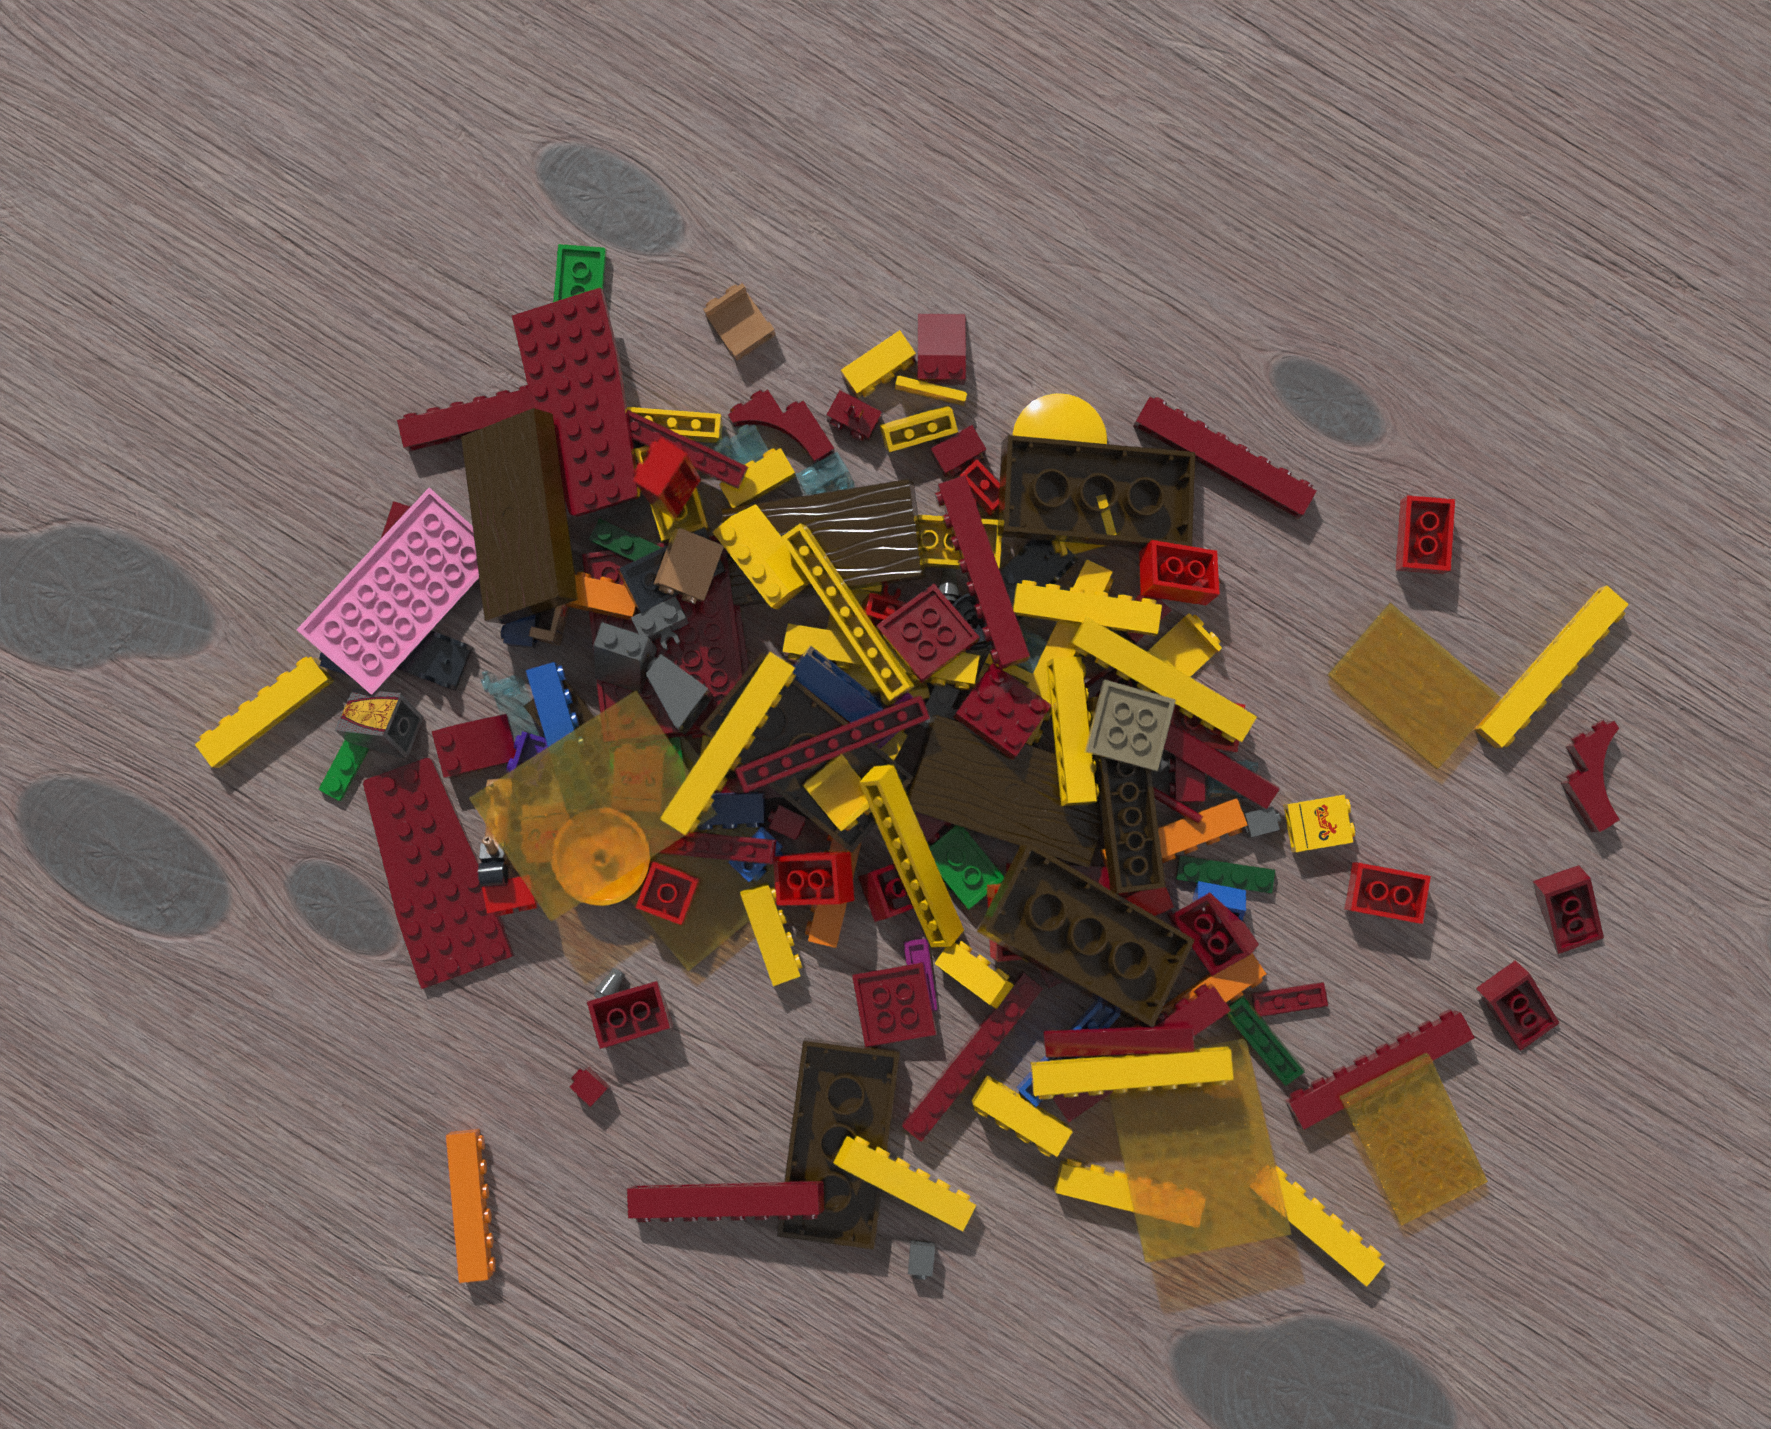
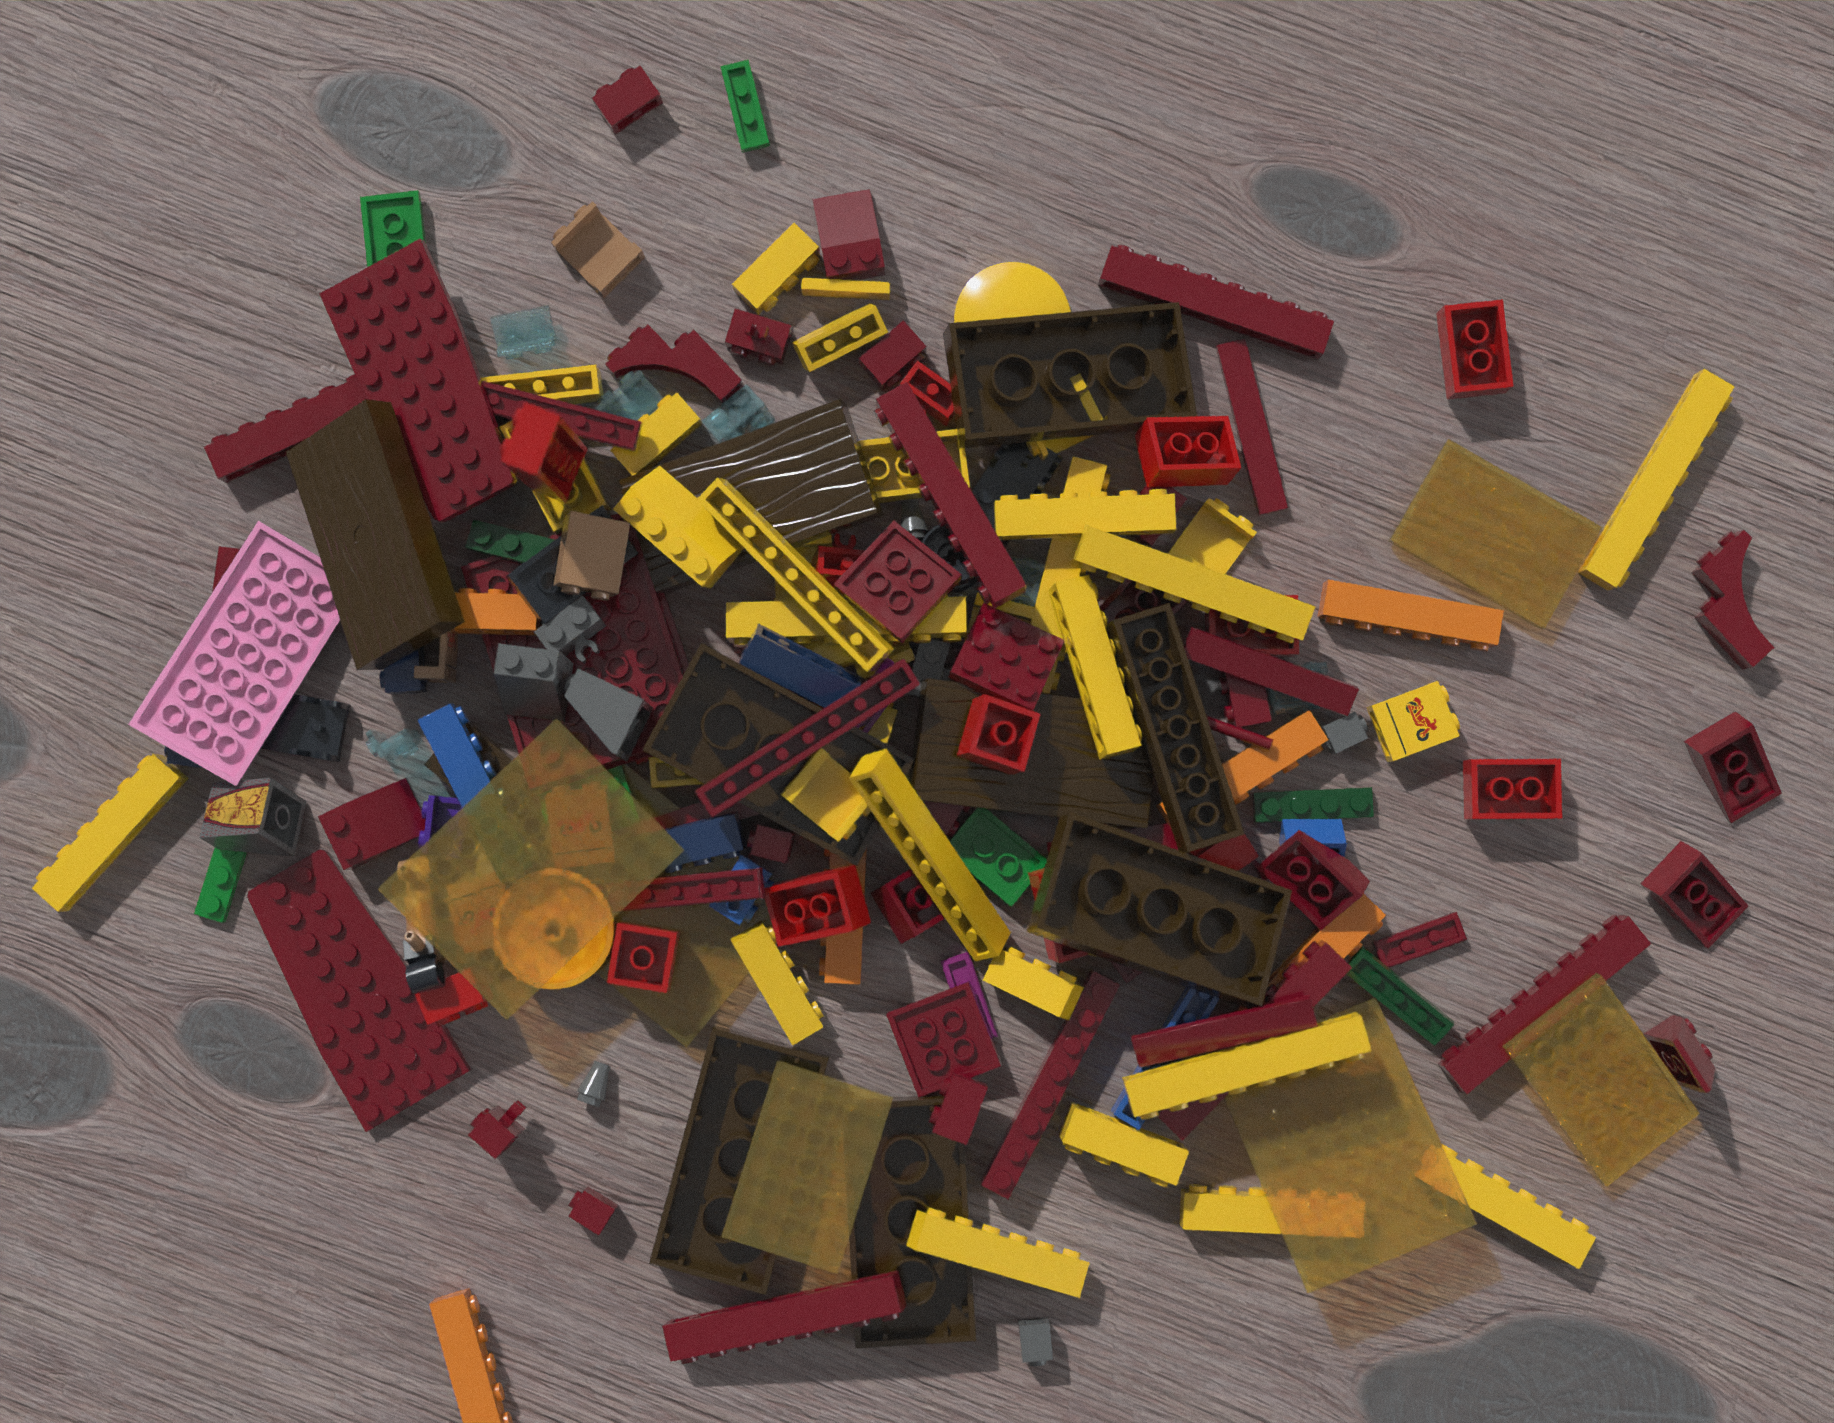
camera: 15 degrees left, 0 degrees up
dark red slope [587,981,674,1049] -> none
yellow brick [660,652,796,835] -> none
dark tan plate [1085,680,1176,772] -> none
none -> dark red brick [468,1100,527,1159]
none -> clear light blue bracket [490,305,557,359]
none -> dark red brick [592,65,663,135]
none -> dark brown tile [649,1025,830,1295]
none -> green plate [720,59,770,153]
none -> clear yellow plate [721,1060,893,1274]
none -> dark red brick [929,1072,988,1145]
none -> red brick [957,694,1040,775]
none -> dark red tile [1215,339,1288,516]
none -> orange brick [1318,579,1504,651]
none -> dark red slope [1644,1015,1716,1094]

